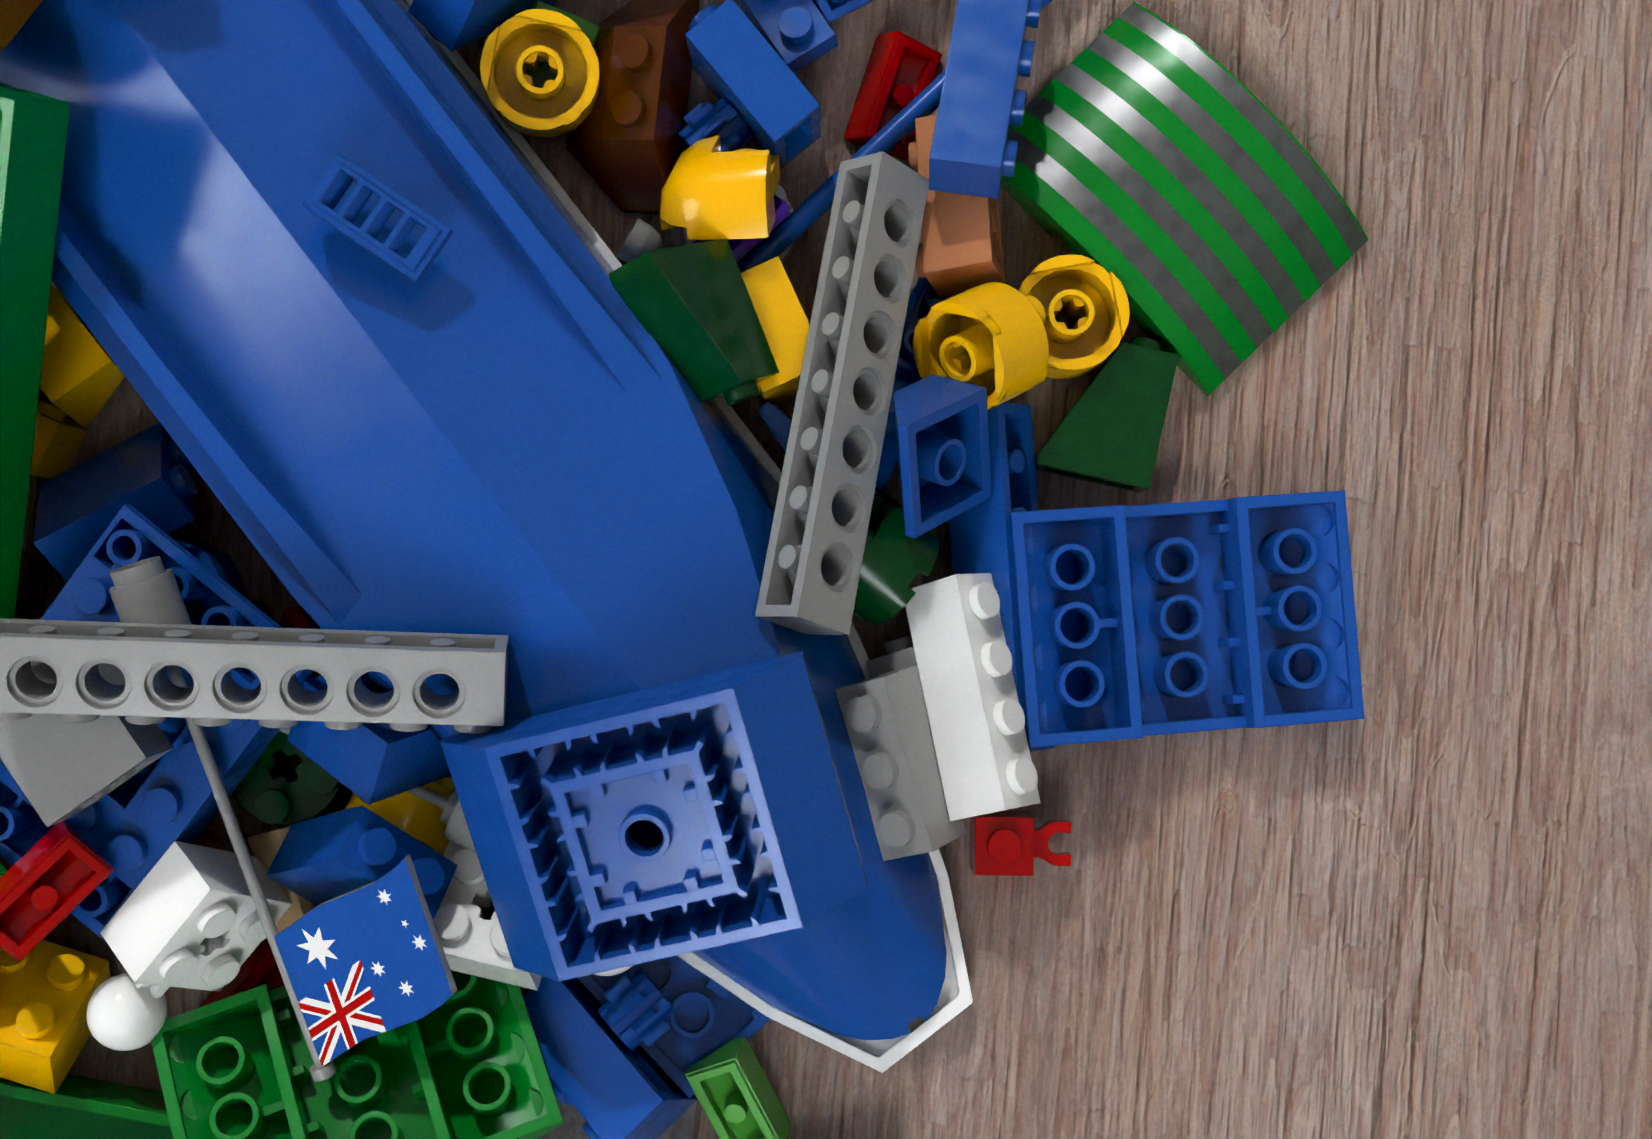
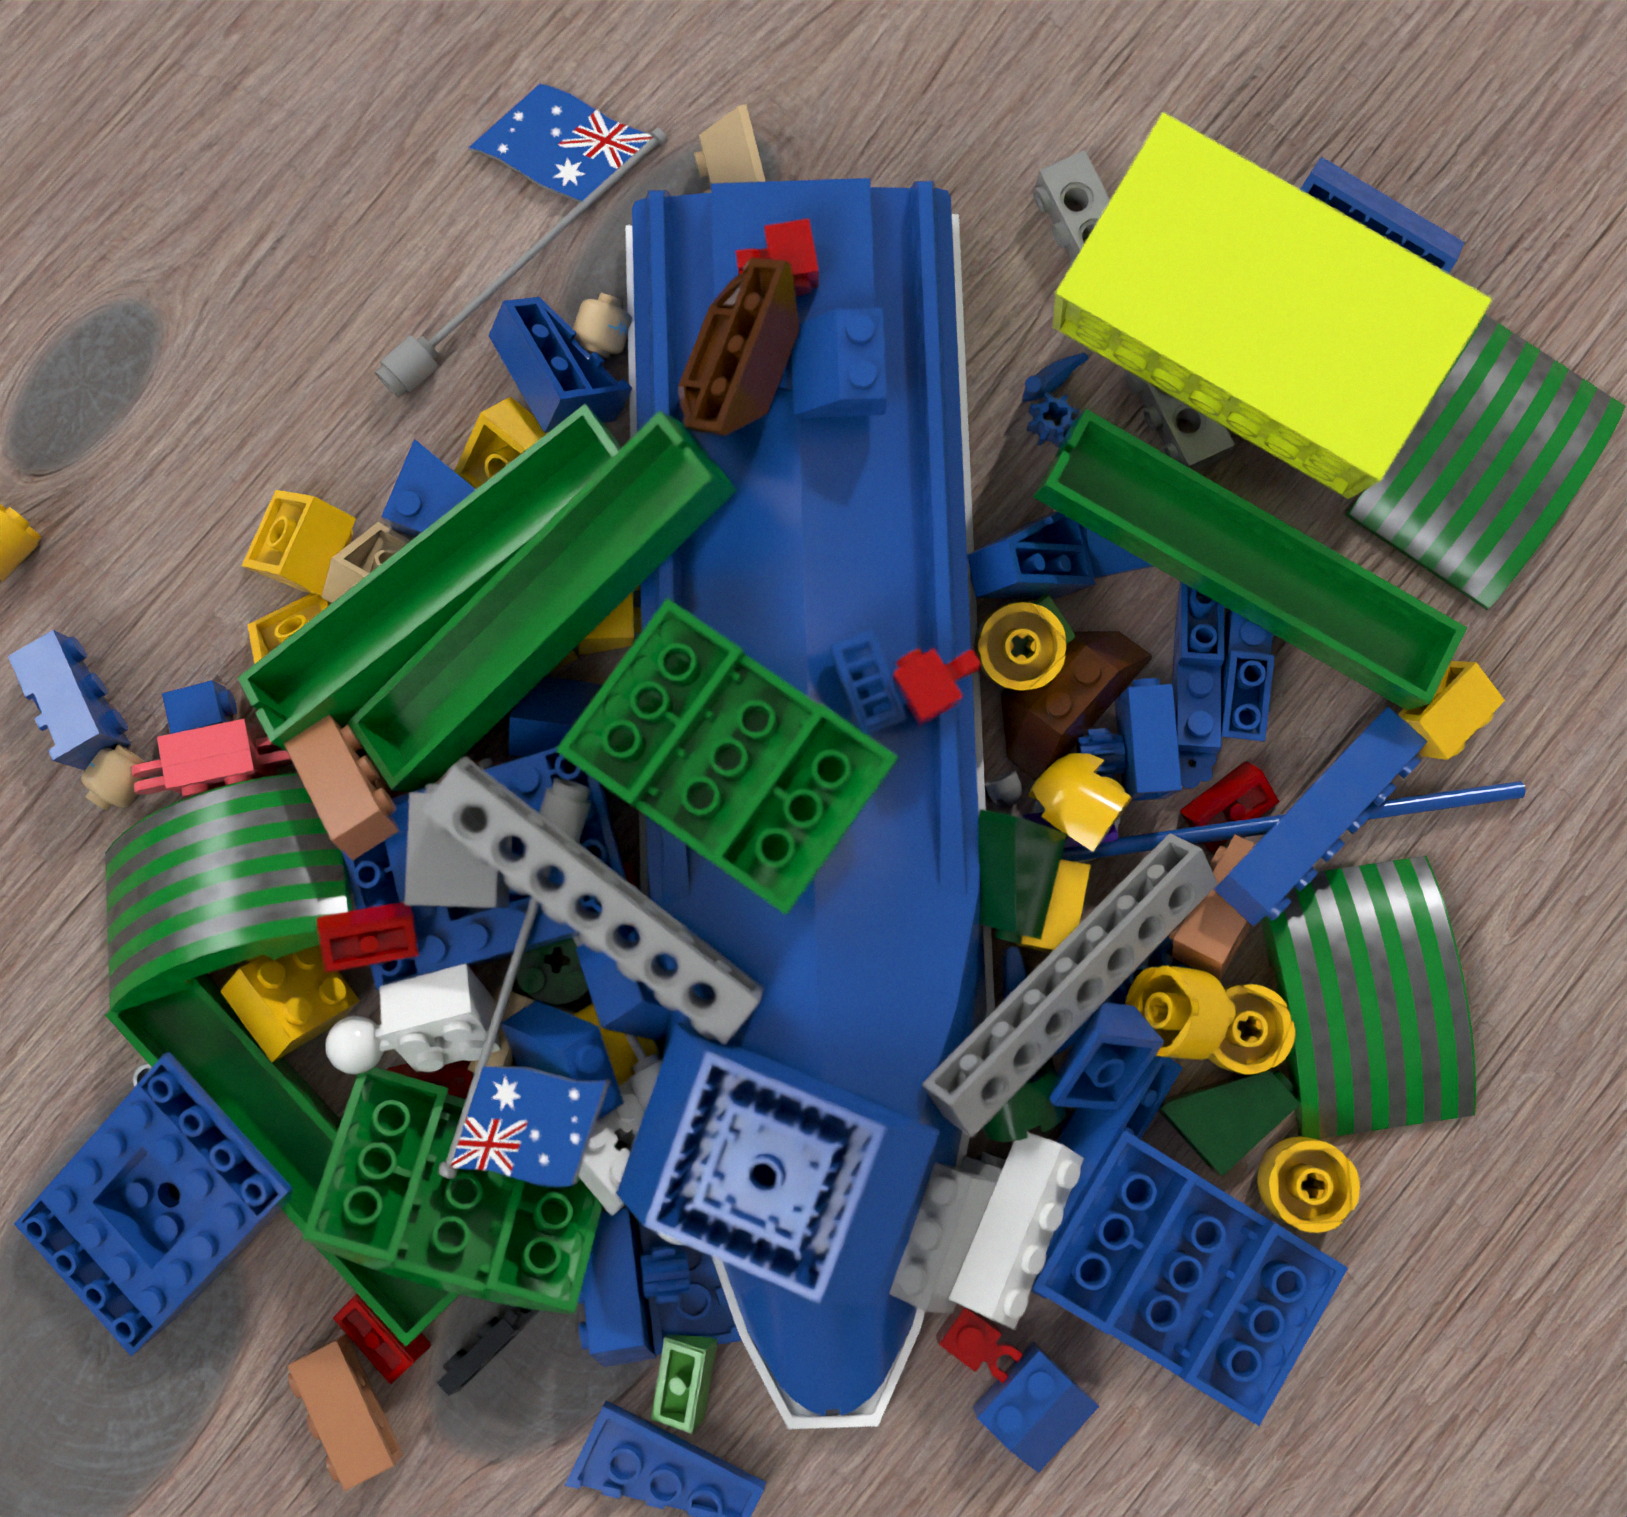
camera: 35 degrees right, 5 degrees down
none -> green slope [556,598,899,915]
none -> red brick [892,648,982,726]
none -> blue slope [973,1341,1099,1473]
none -> blue plant [1178,751,1217,789]
none -> yellow brick [1257,1137,1360,1233]

